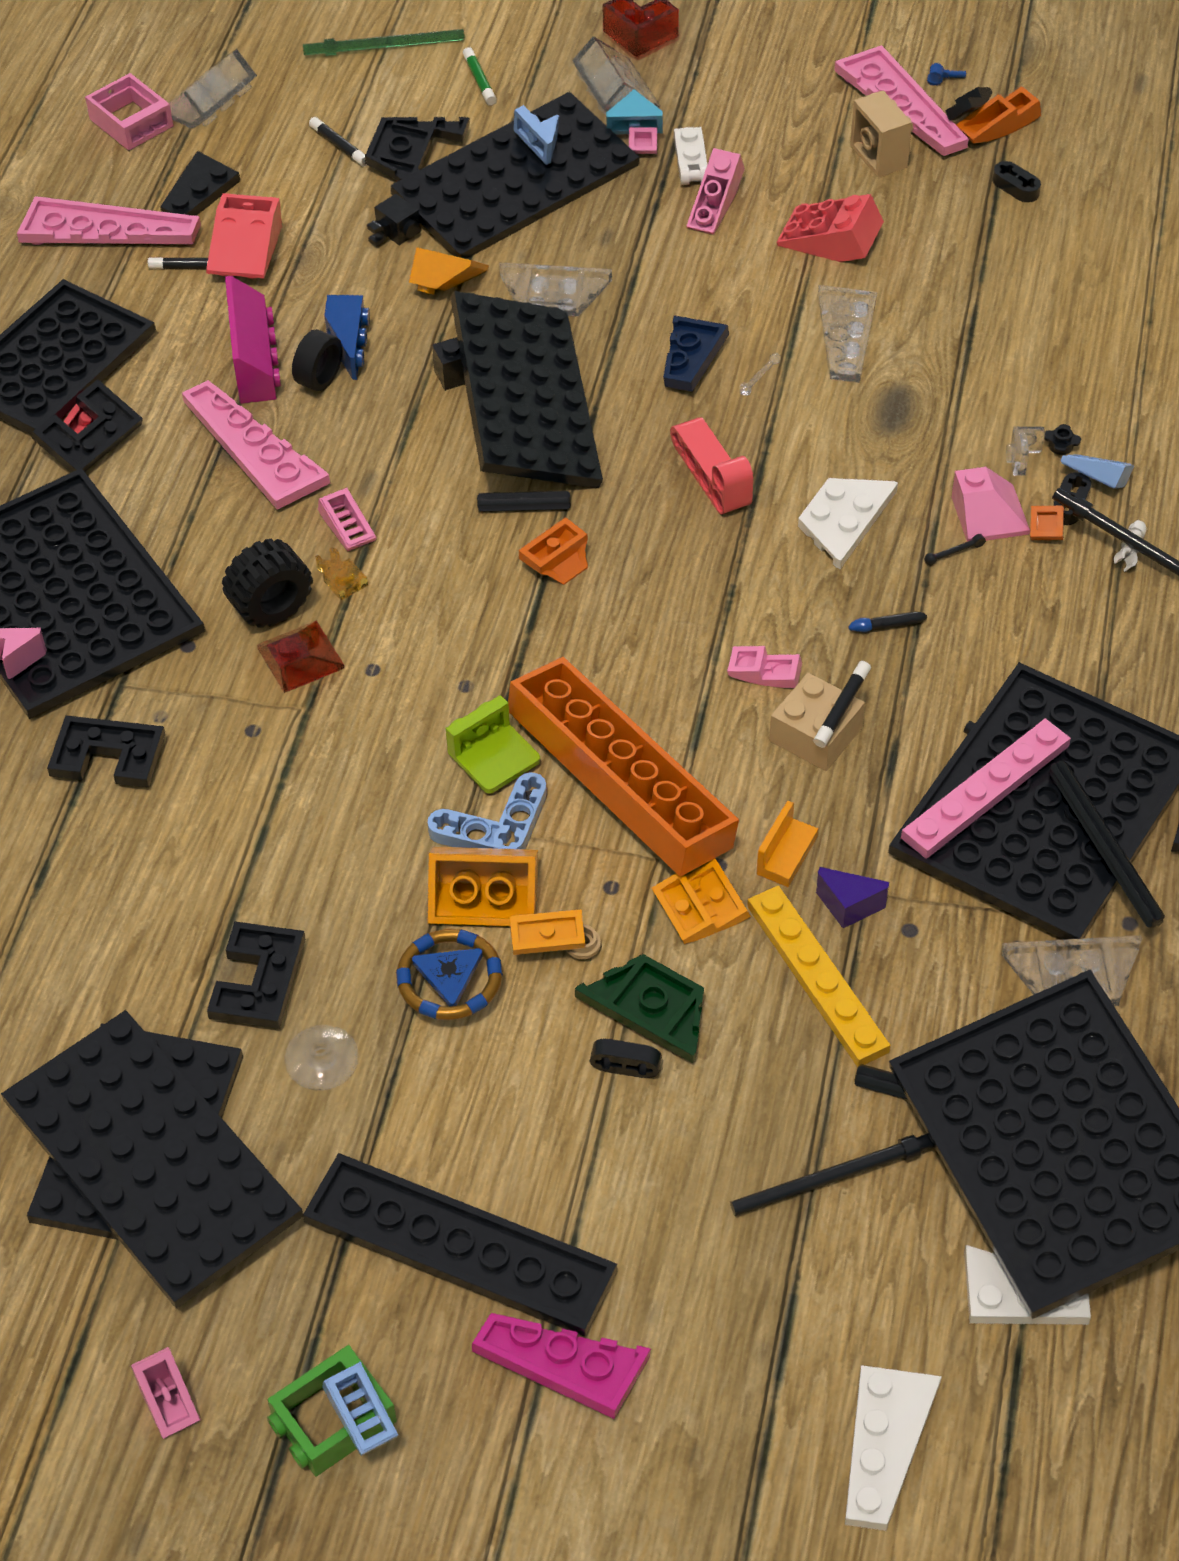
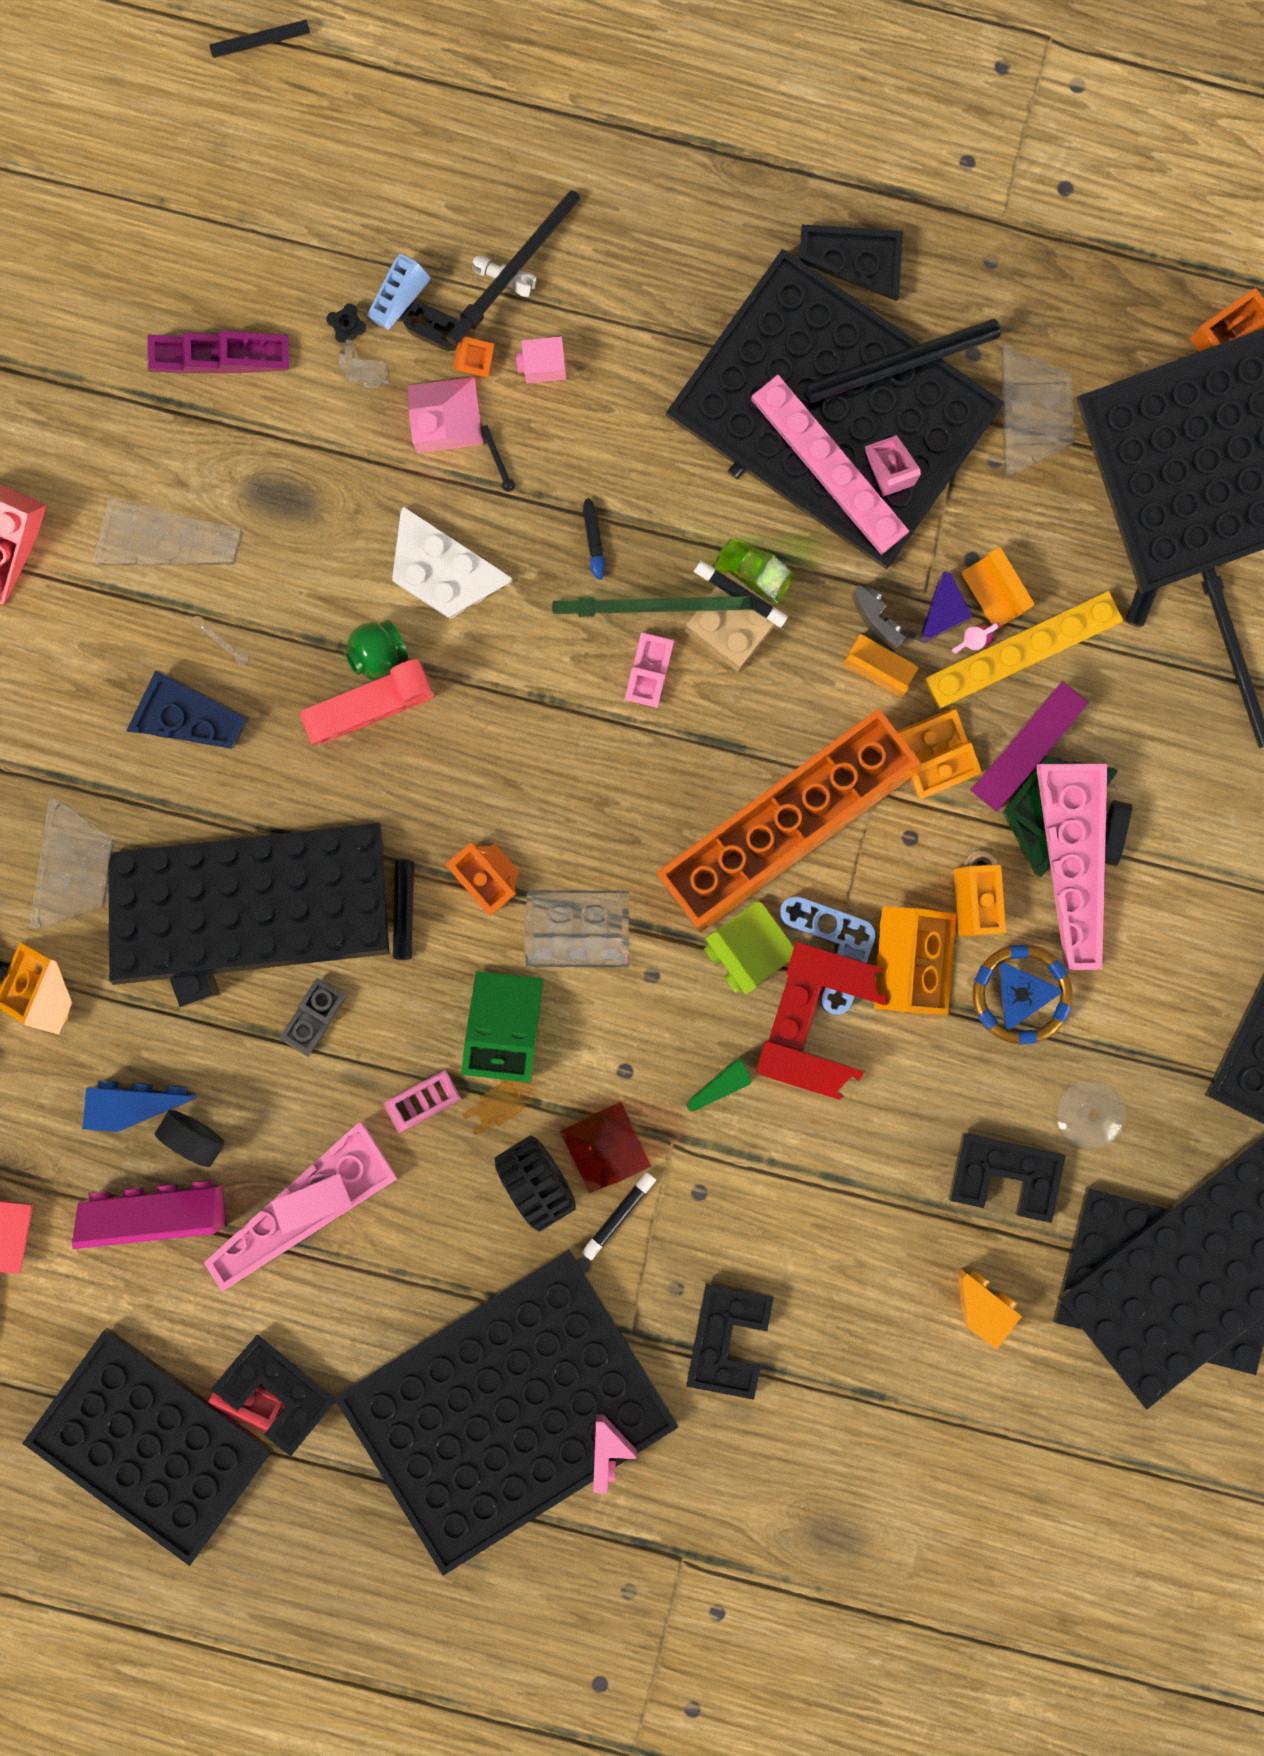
camera: 90 degrees left, 35 degrees up
none -> magenta slope [147,331,289,373]
none -> bright pink slope [270,1173,352,1234]
none -> flat silver slope [279,978,346,1058]
none -> green piece [345,620,408,680]
none -> green slope [461,971,544,1083]
none -> bright pink brick [516,336,566,384]
none -> clear slope [524,890,629,968]
none -> clear green bar [552,596,753,617]
none -> black bar [581,1171,656,1260]
none -> green slope [686,1057,752,1112]
none -> clear neon green slope [712,539,796,604]
none -> red wedge [755,942,888,1100]
none -> flat silver slope [852,585,905,652]
none -> bright pink slope [865,435,921,497]
none -> piece [952,622,1001,654]
none -> light orange slope [957,1269,1022,1350]
none -> light orange panel [961,547,1035,630]
none -> magenta slope [970,680,1089,812]
none -> bright pink wing [1037,763,1107,970]

